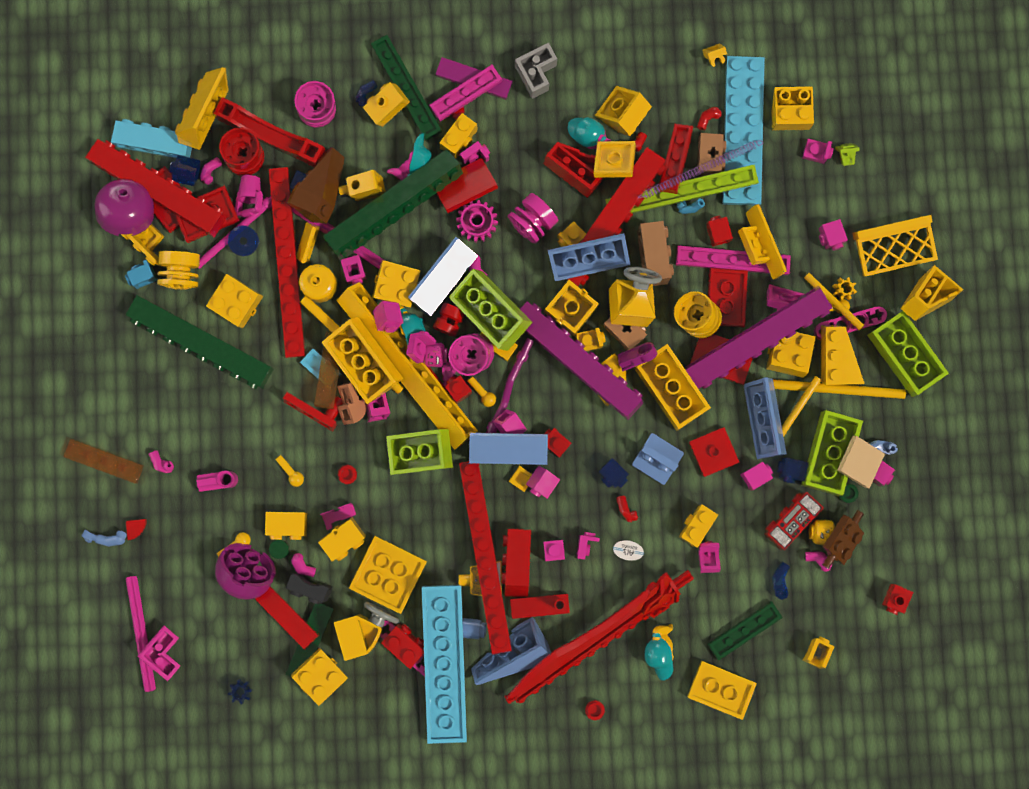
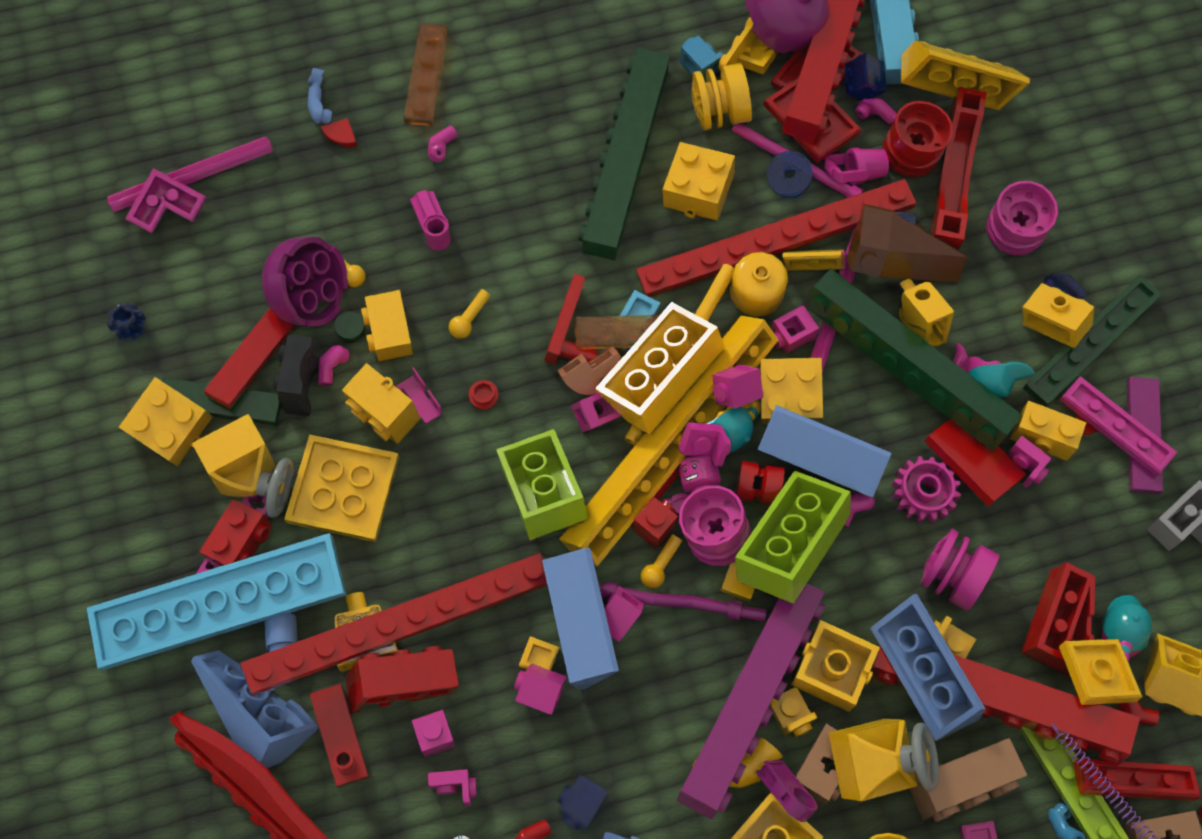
camera: 75 degrees right, 15 degrees down
red bracket [544,428,572,458] -> none

